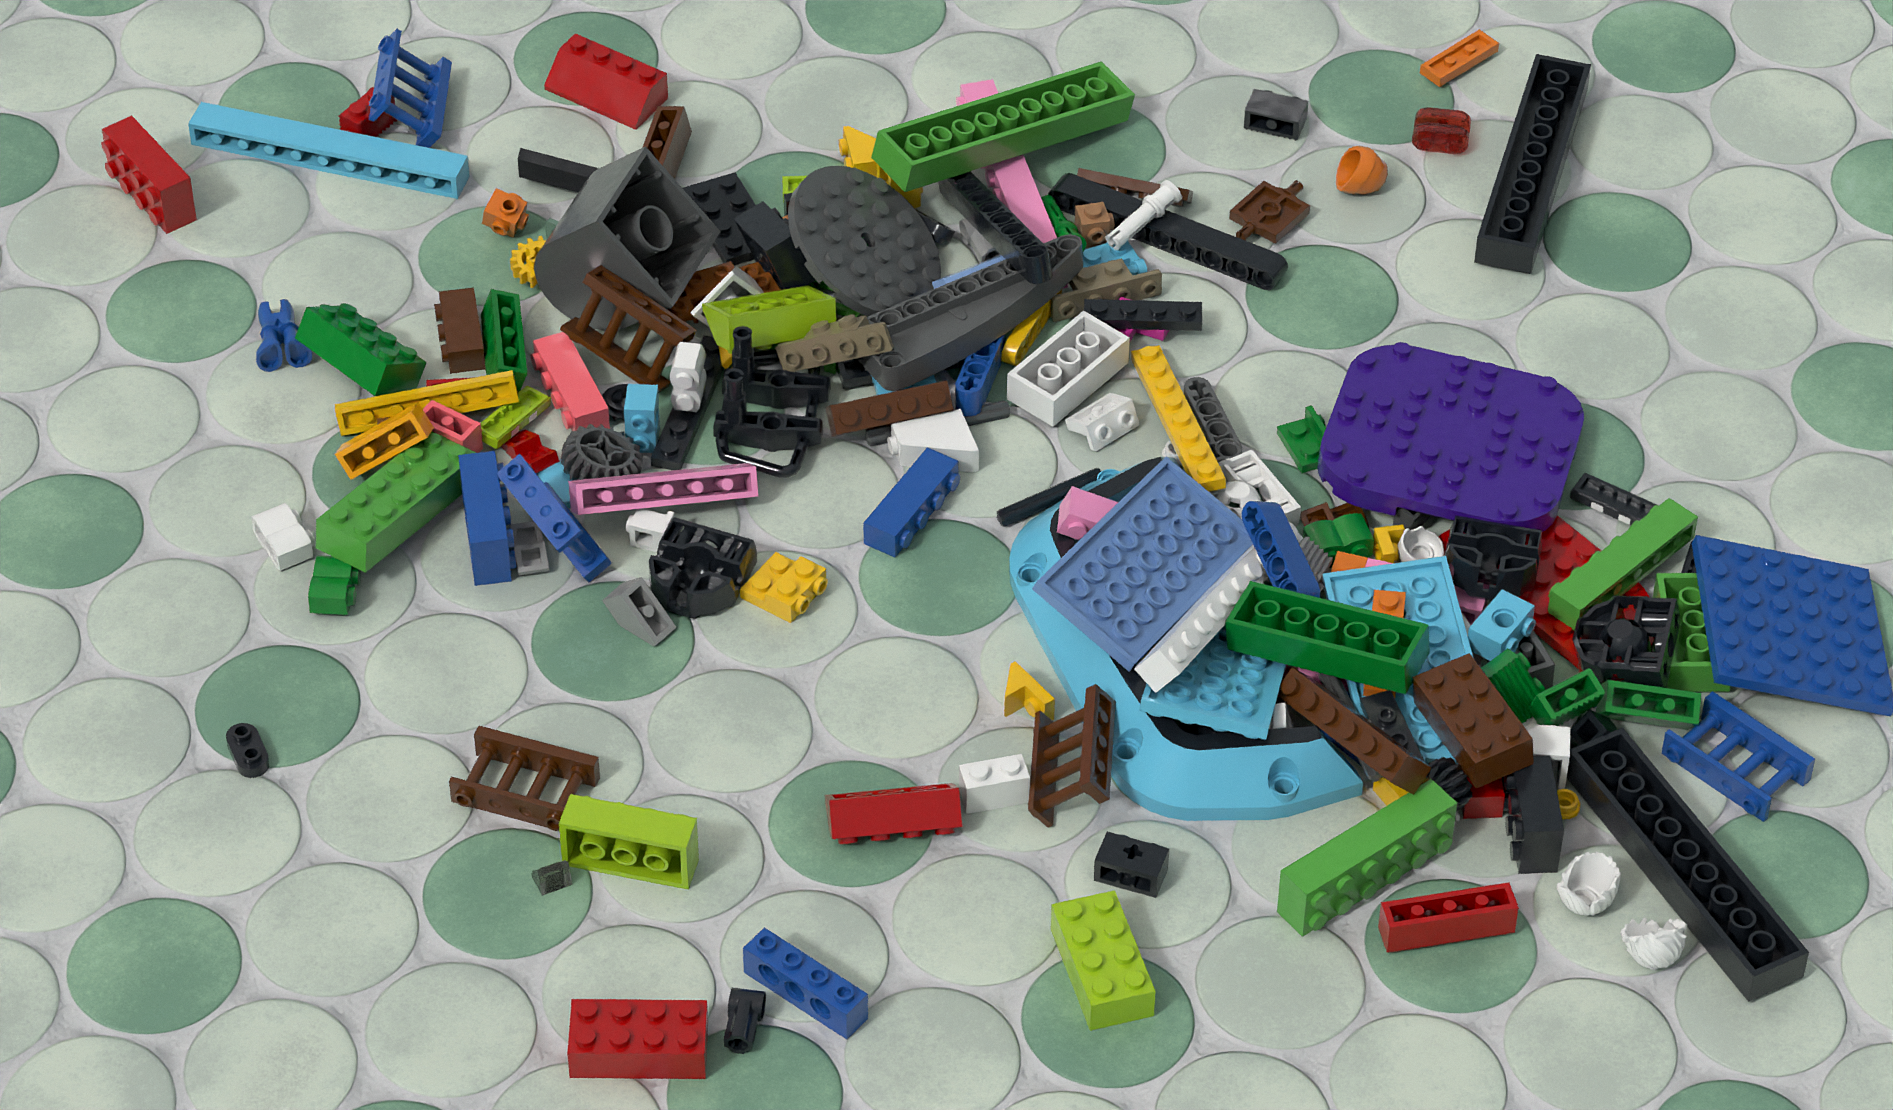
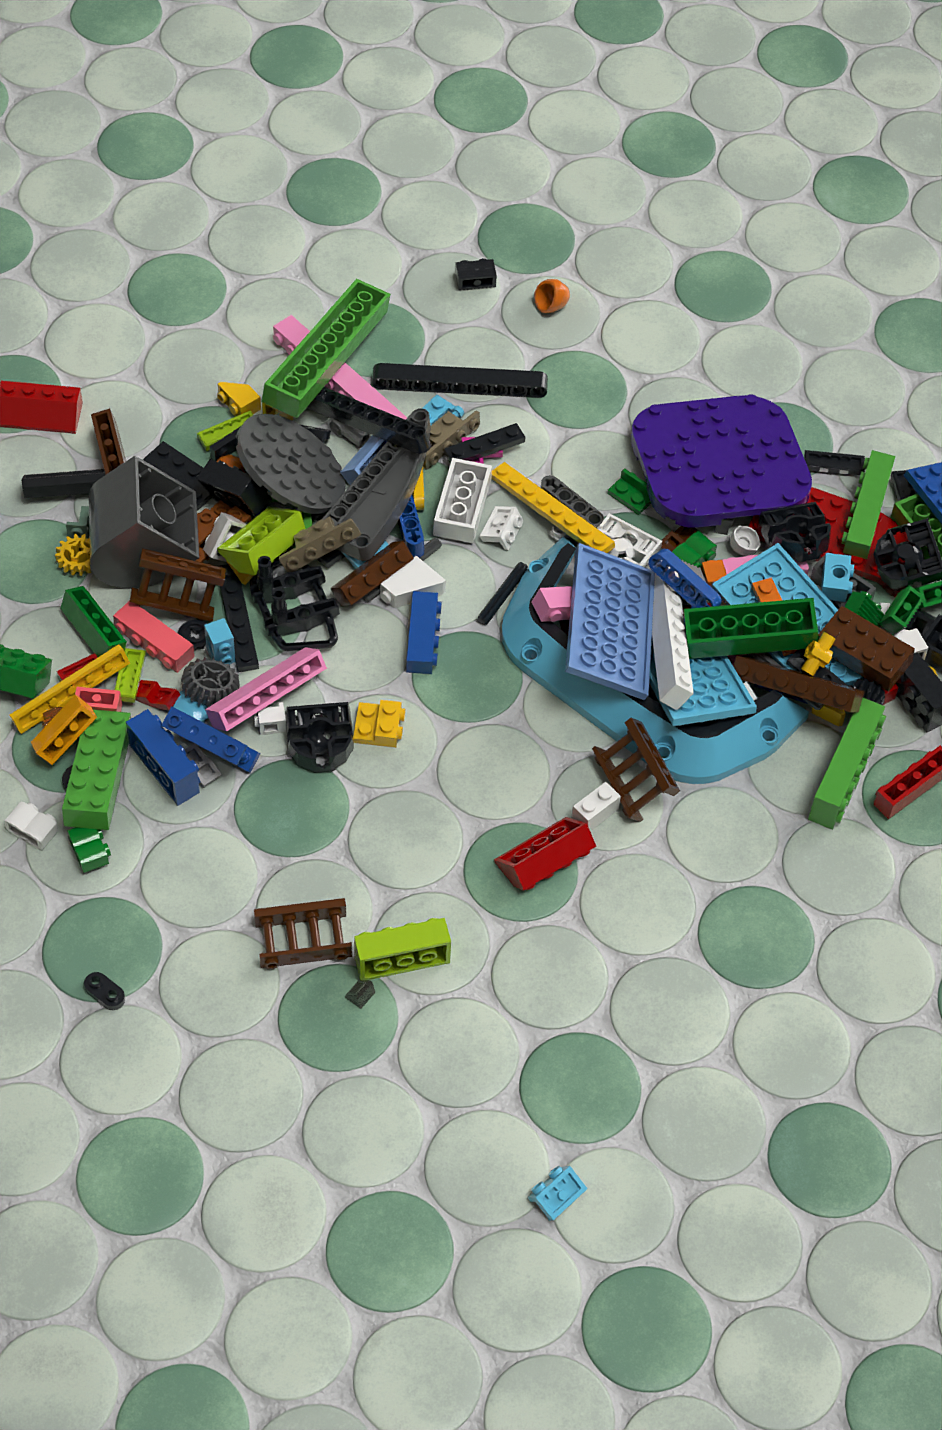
camera: 30 degrees left, 10 degrees up
reddish brown brick [434,287,485,374] -> none
orange brick [482,188,529,238] -> none
red brick [567,999,708,1079] -> none
light grey slope [602,577,676,646] -> none
white brick [670,342,707,412] -> none
black piece [723,987,766,1054] -> none
blue brick [743,927,868,1040] -> none
yellow slope [1004,661,1055,721] -> none
green pin [1041,195,1086,252] -> none
lime brick [1050,890,1156,1031] -> none
medium nougat brick [1075,202,1114,249] -> none
reddish brown plate [1077,168,1194,207] -> none
black brick [1094,831,1169,898] -> none
white pin [1105,180,1182,250] -> none
reddish brown plate [1229,180,1310,244] -> none
yellow bracket [1373,524,1405,563] -> none
clear red brick [1412,107,1471,154] -> none
orange plate [1420,29,1499,87] -> none
black brick [1474,54,1591,274] -> none
none -> yellow axle [801,632,836,676]

